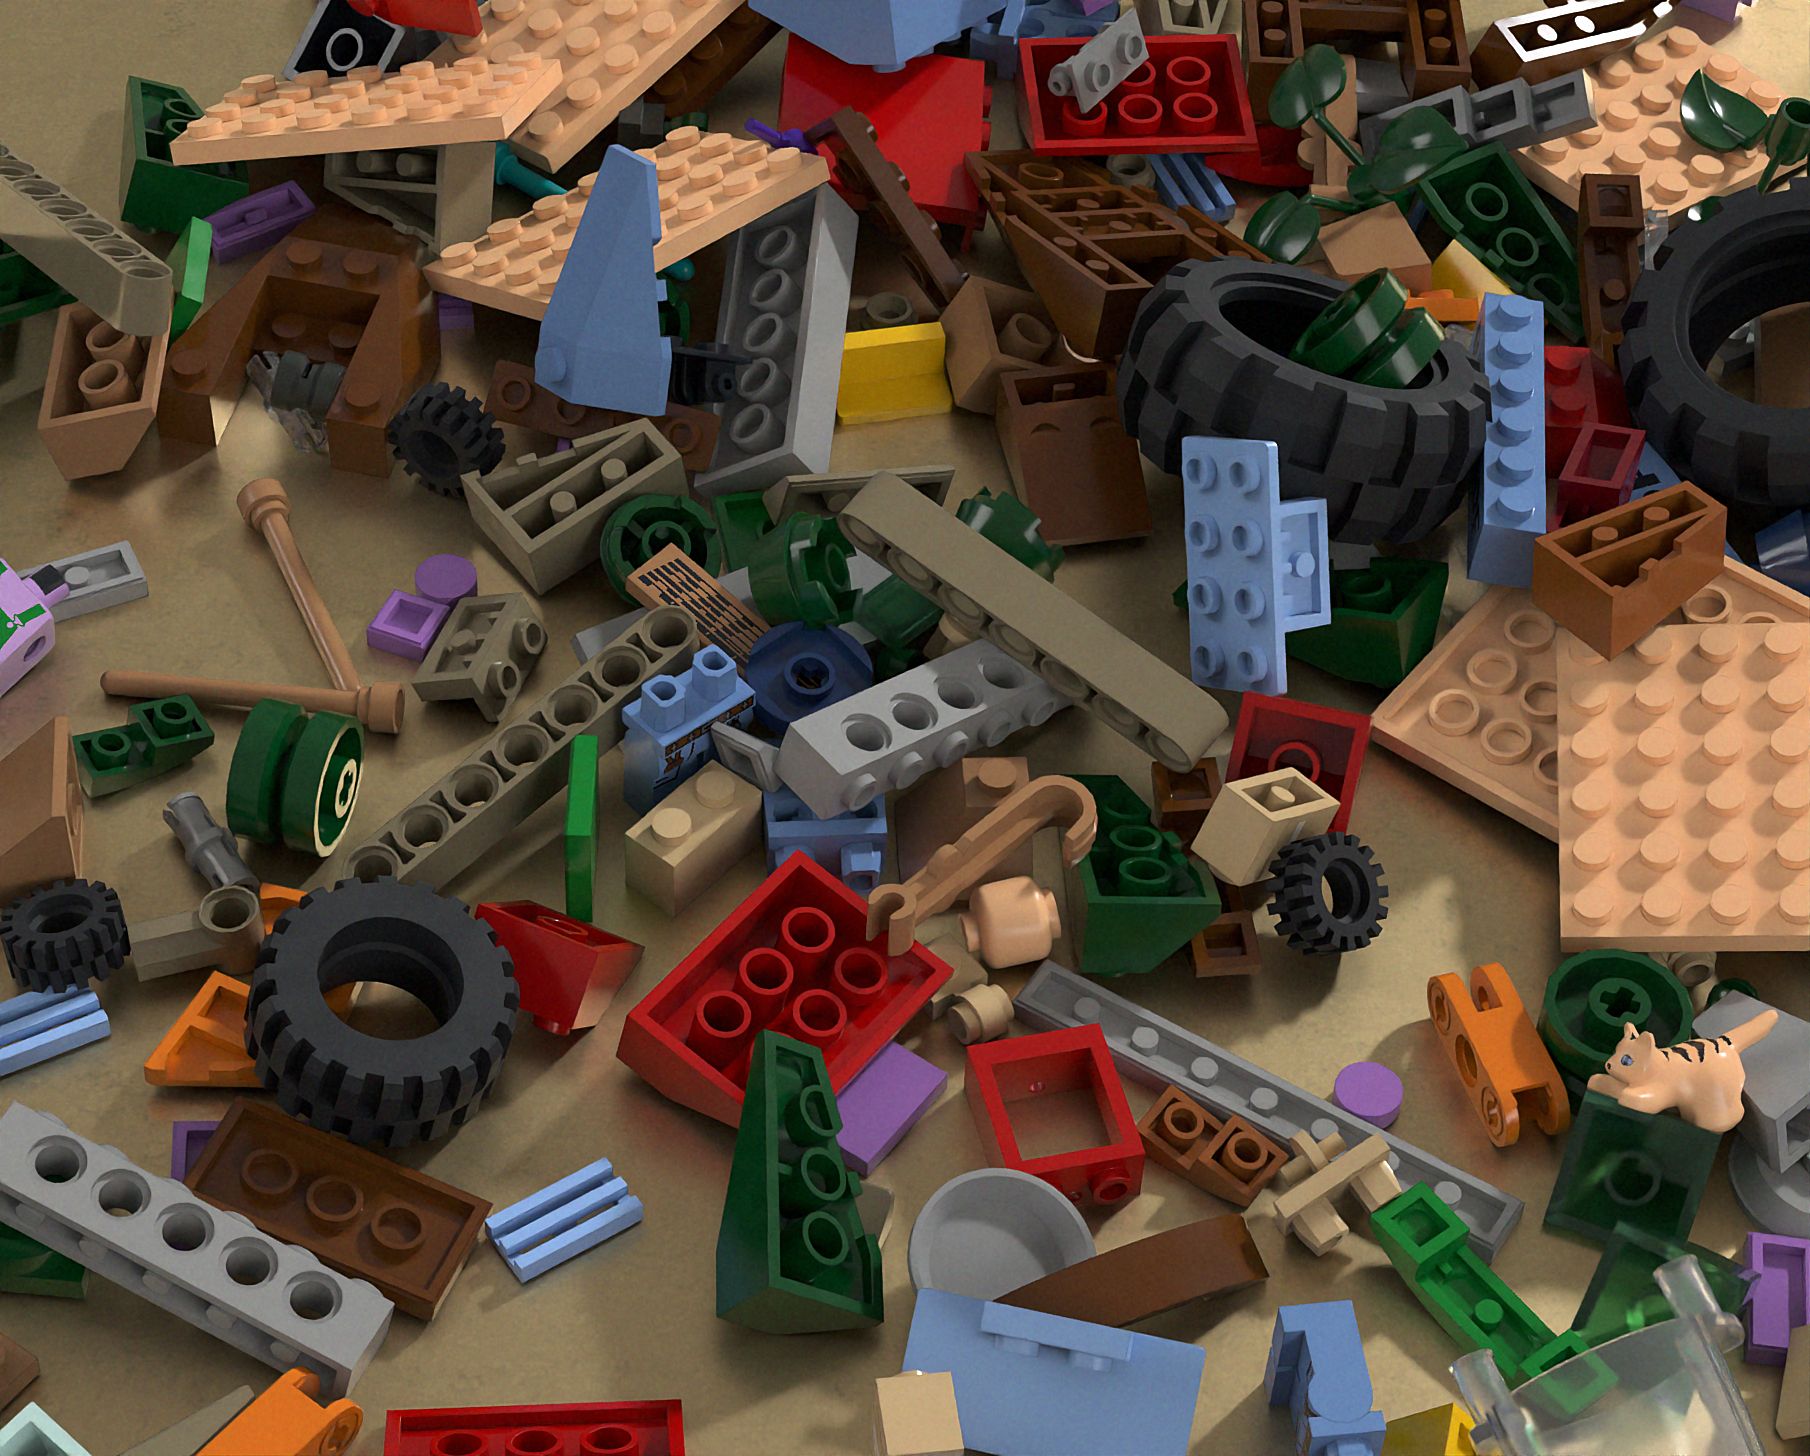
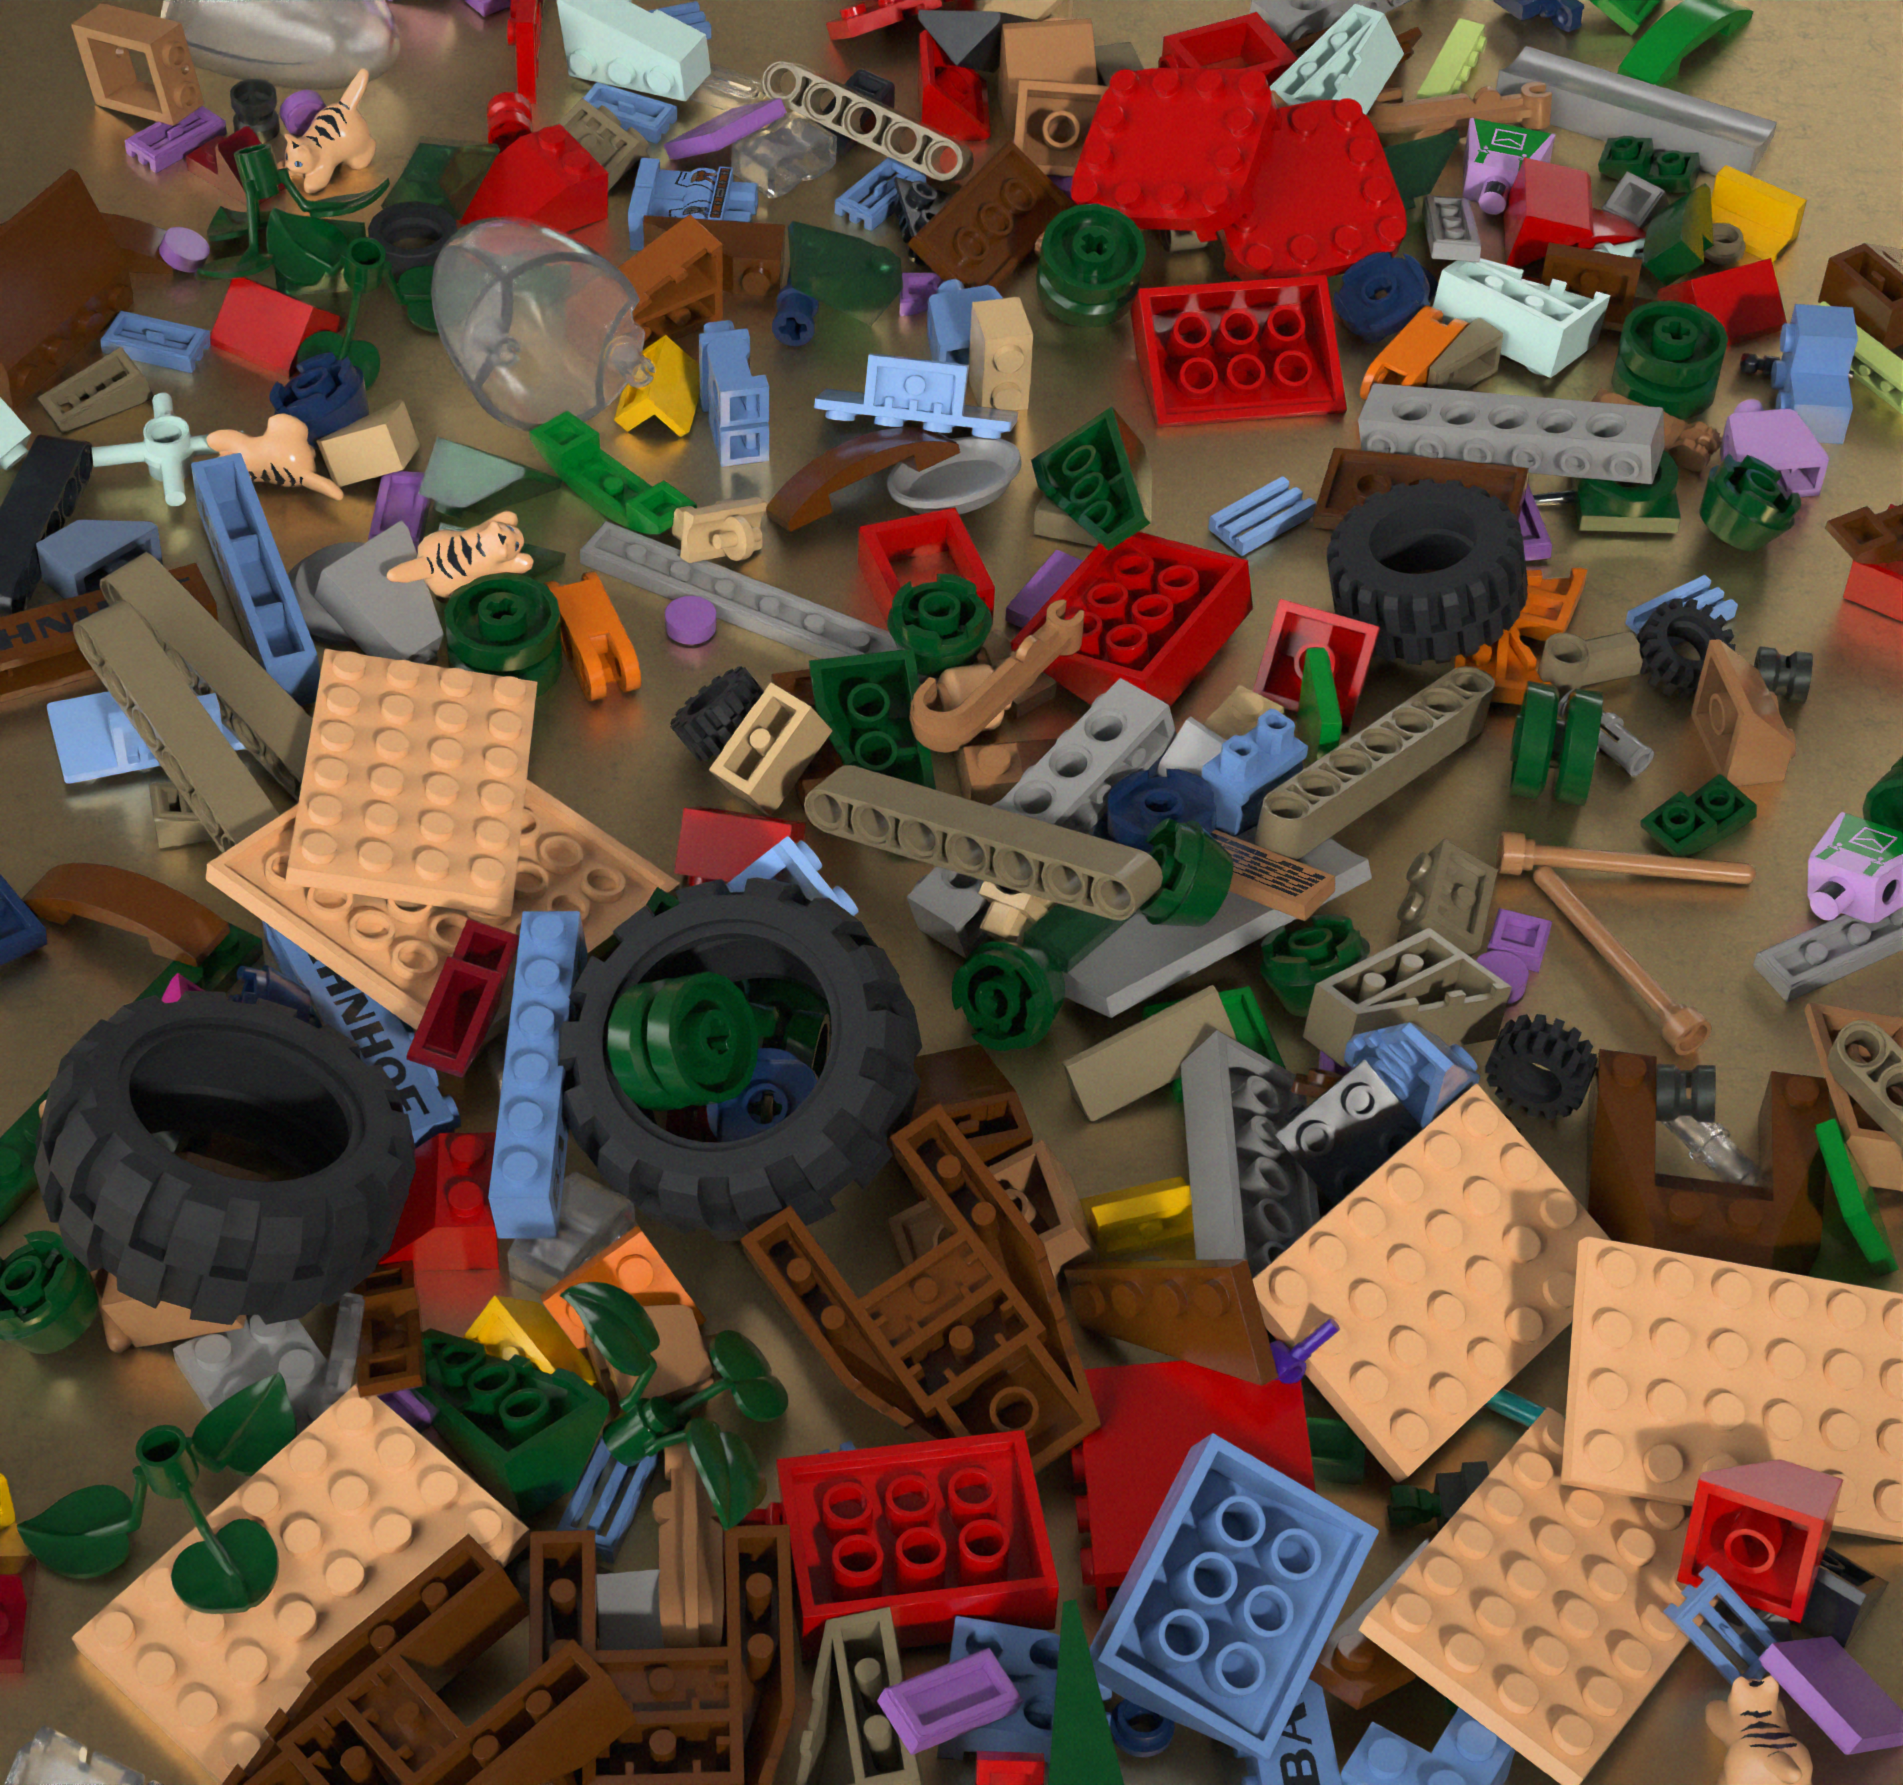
camera: 175 degrees right, 0 degrees up
light grey hinge [1048,8,1149,113] -> none
dark orange slope [1136,1084,1289,1208] -> none
dark grey slope [1359,68,1598,165] -> none
dark orange wedge [1532,481,1727,662] -> none
none -> dark green cone [887,573,992,678]

